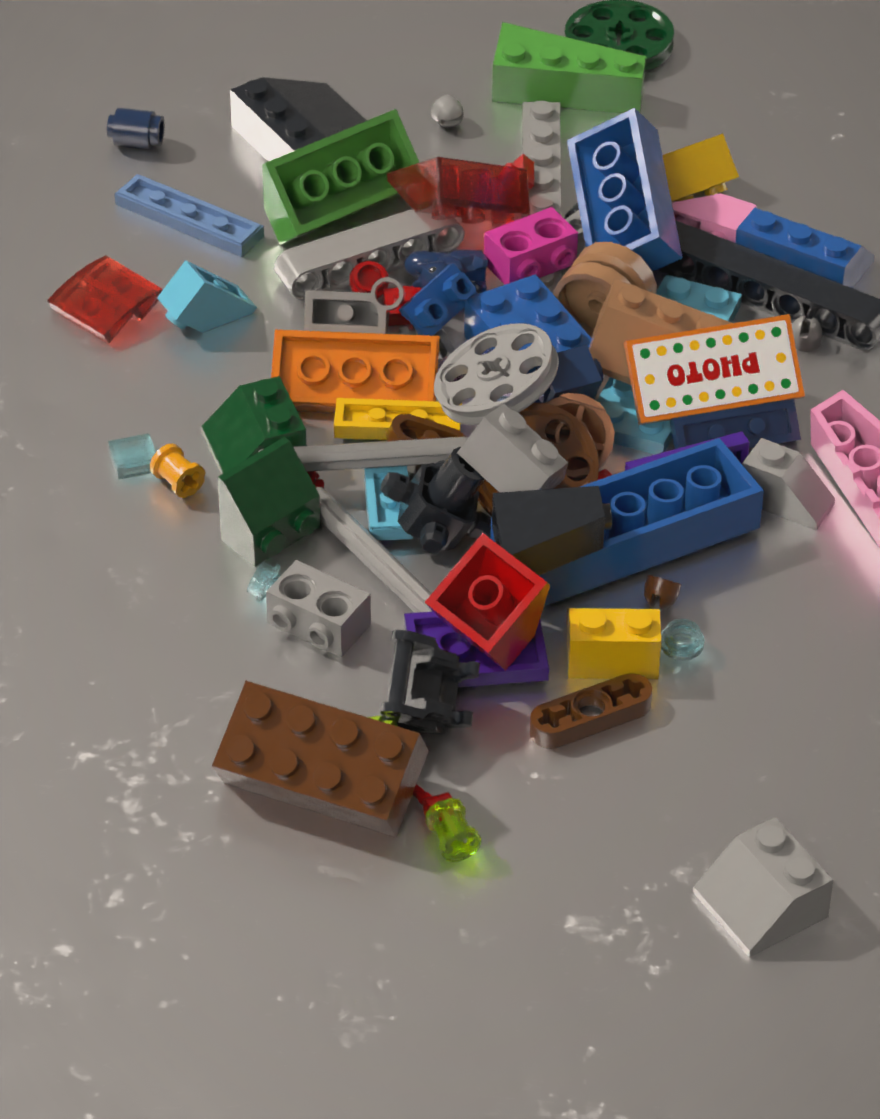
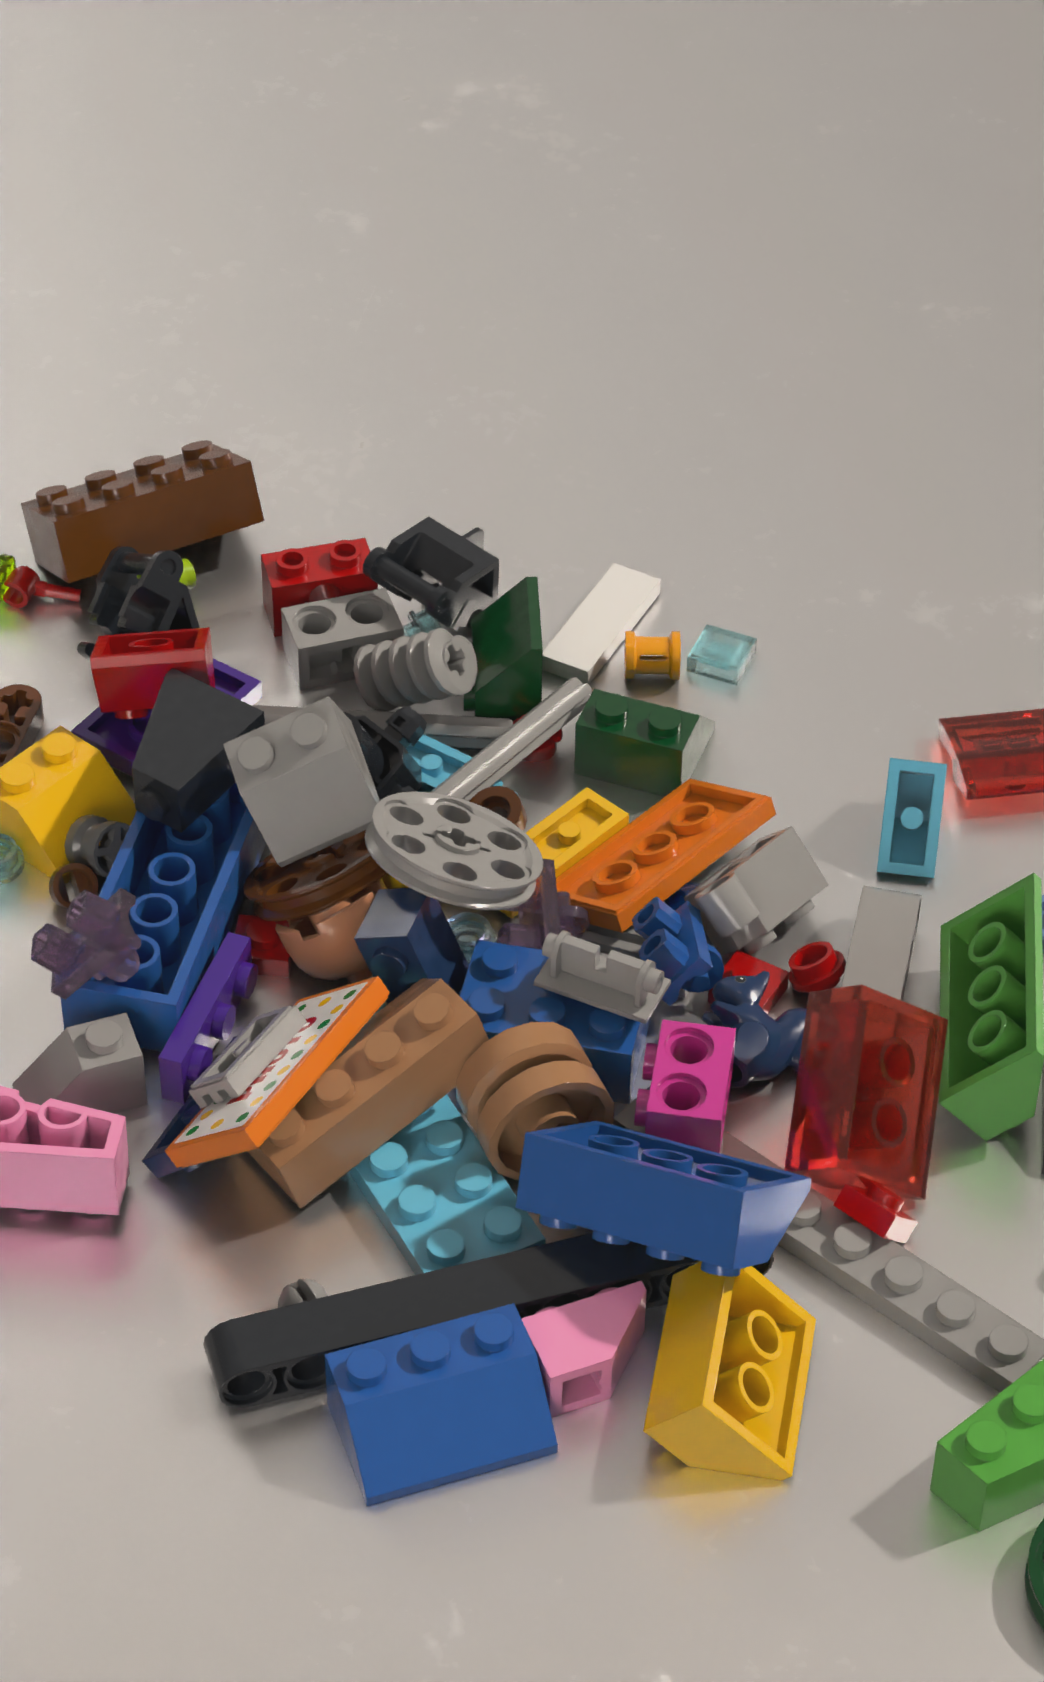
camera: 130 degrees right, 0 degrees up
none -> clear purple hips [31,888,141,1000]
none -> dark grey wheel [65,814,130,878]
none -> light grey tile [188,1005,307,1108]
none -> red brick [261,538,378,637]
none -> light grey piece [353,628,477,711]
none -> black piece [363,516,499,631]
none -> light grey hinge [534,930,671,1024]
none -> white tile [542,563,661,684]

